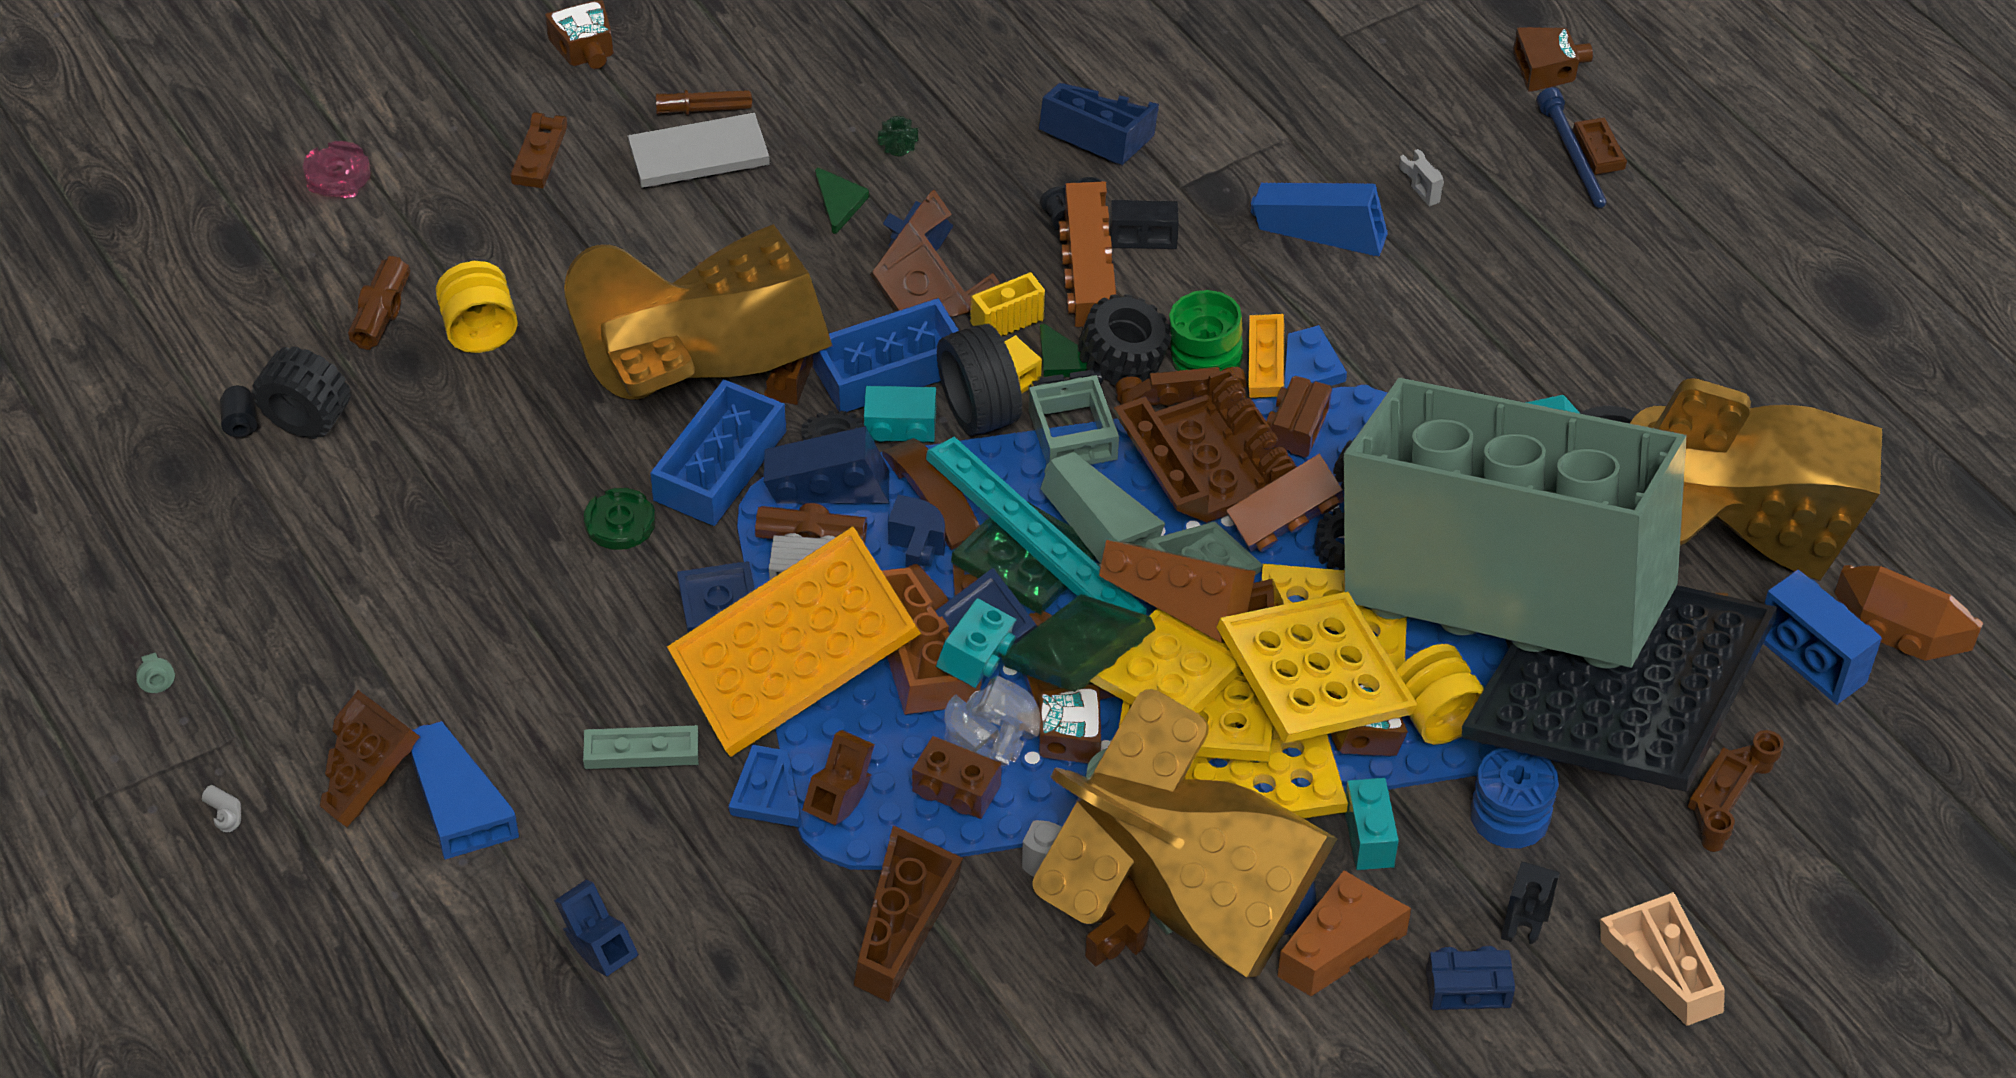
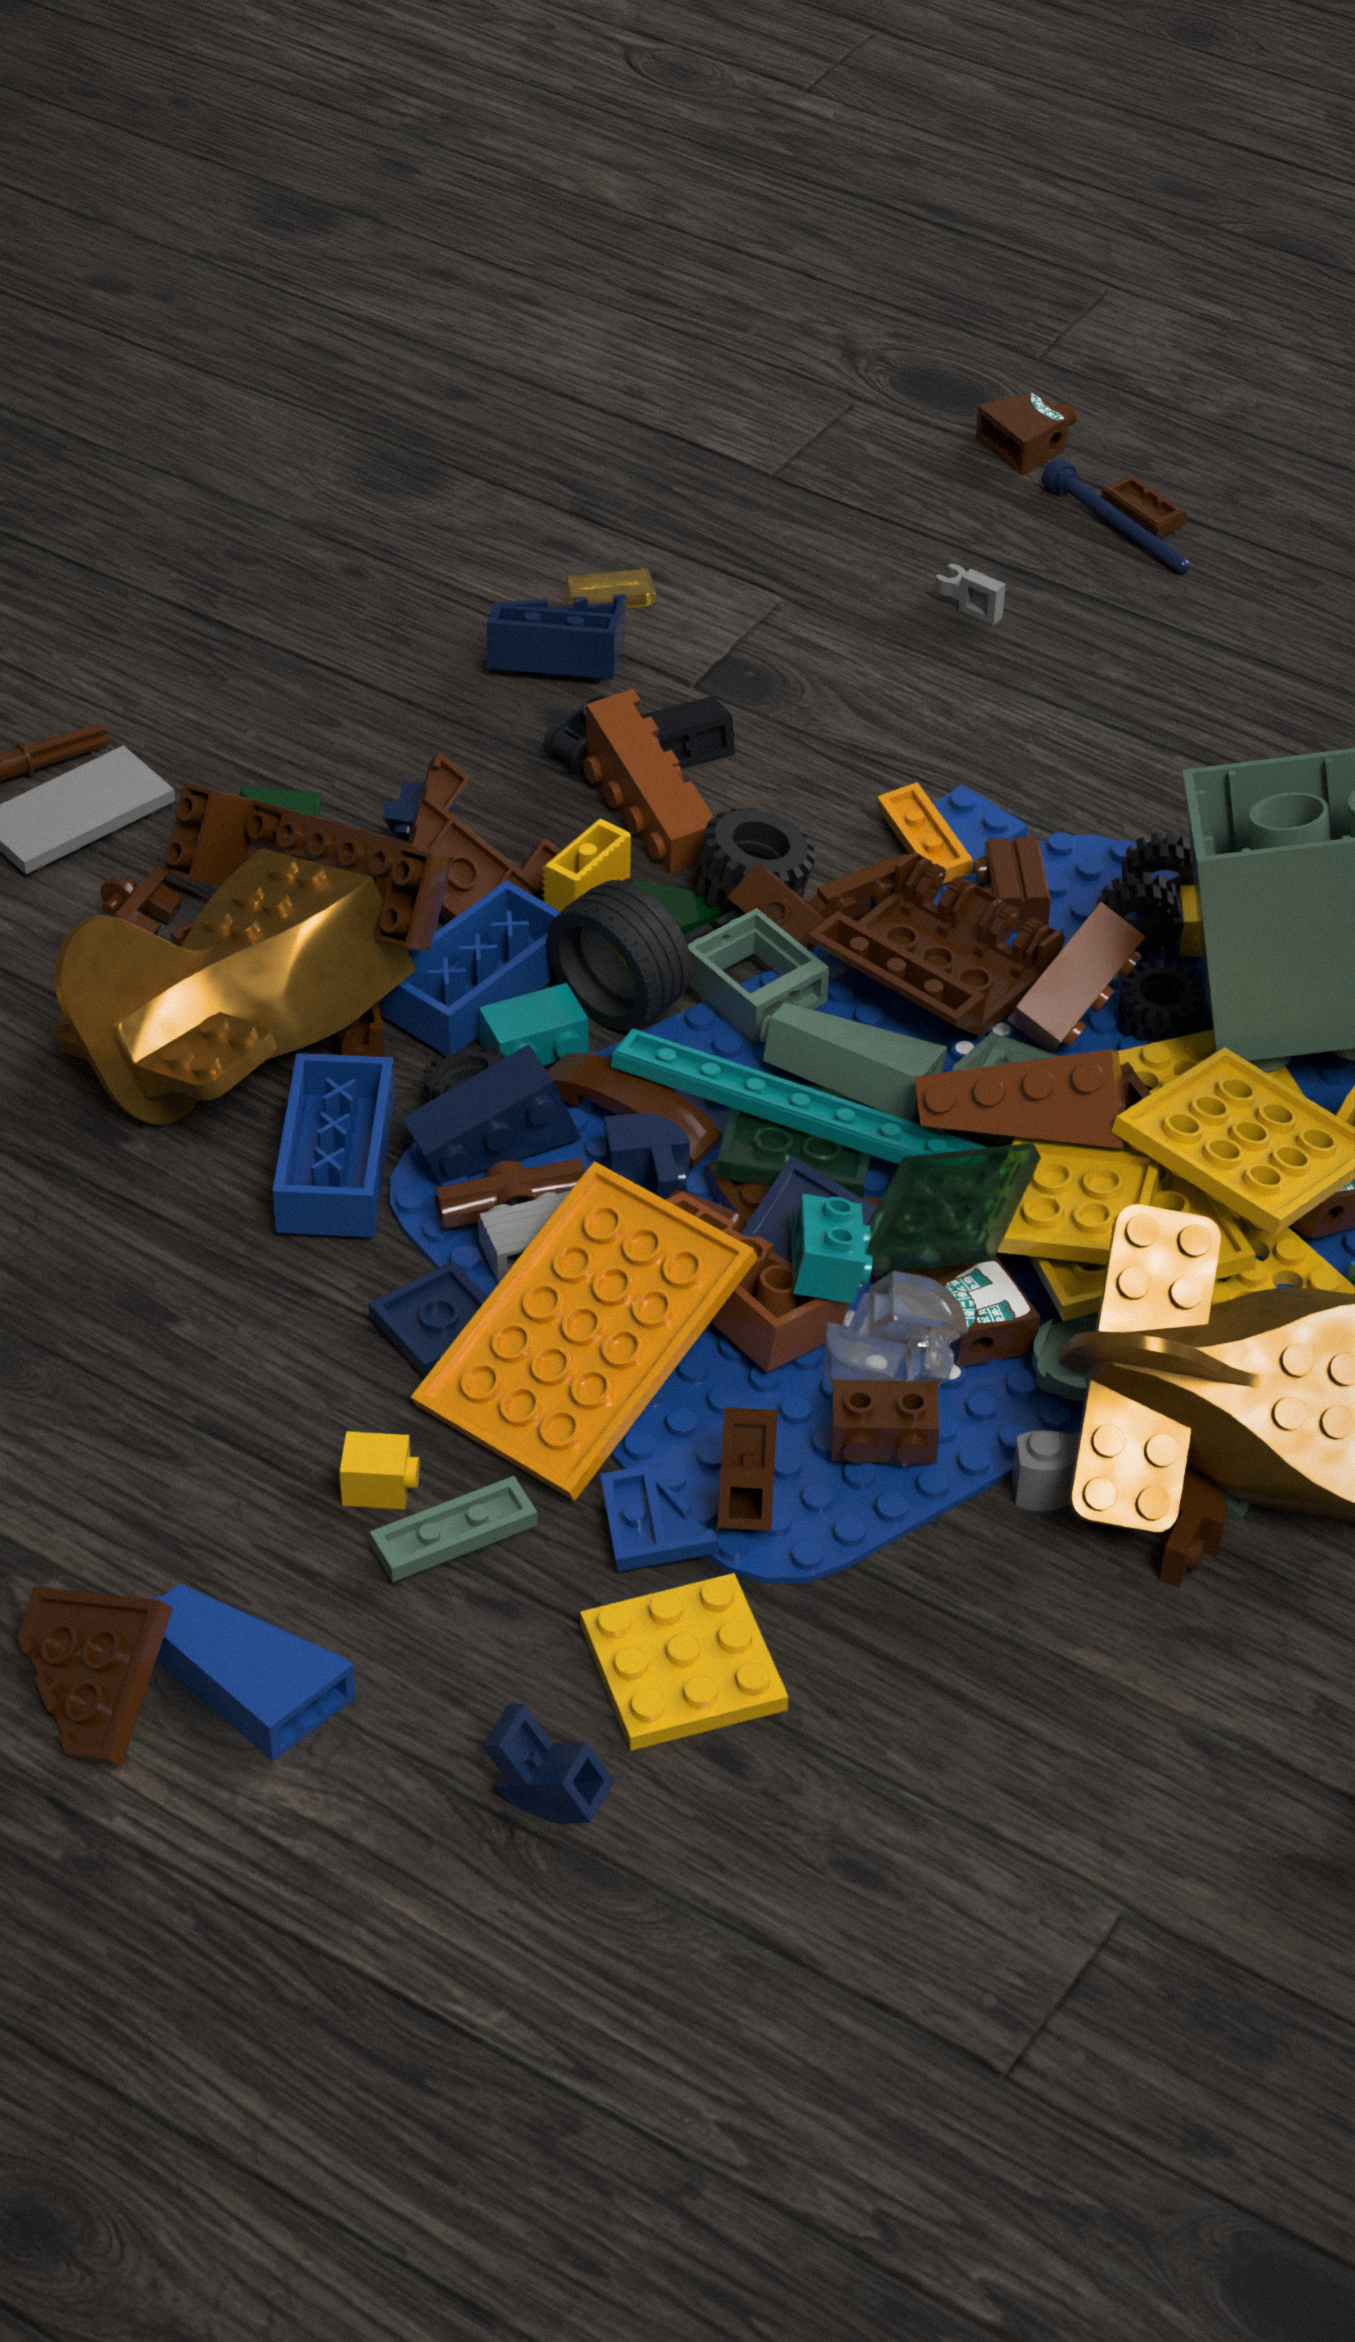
camera: 25 degrees left, 5 degrees down
dark green tile [584,488,655,550] -> none
reddish brown wedge [854,825,963,1002] -> none
clear green gear [878,116,918,156] -> none
green wheel [1169,290,1243,371] -> none
blue slope [1251,183,1388,256] -> none
none -> reddish brown hips [100,865,183,936]
none -> reddish brown slope [163,782,454,951]
none -> yellow brick [340,1431,420,1510]
none -> clear yellow tile [567,568,656,608]
none -> yellow plate [580,1573,788,1751]
none -> reddish brown plate [727,861,826,948]

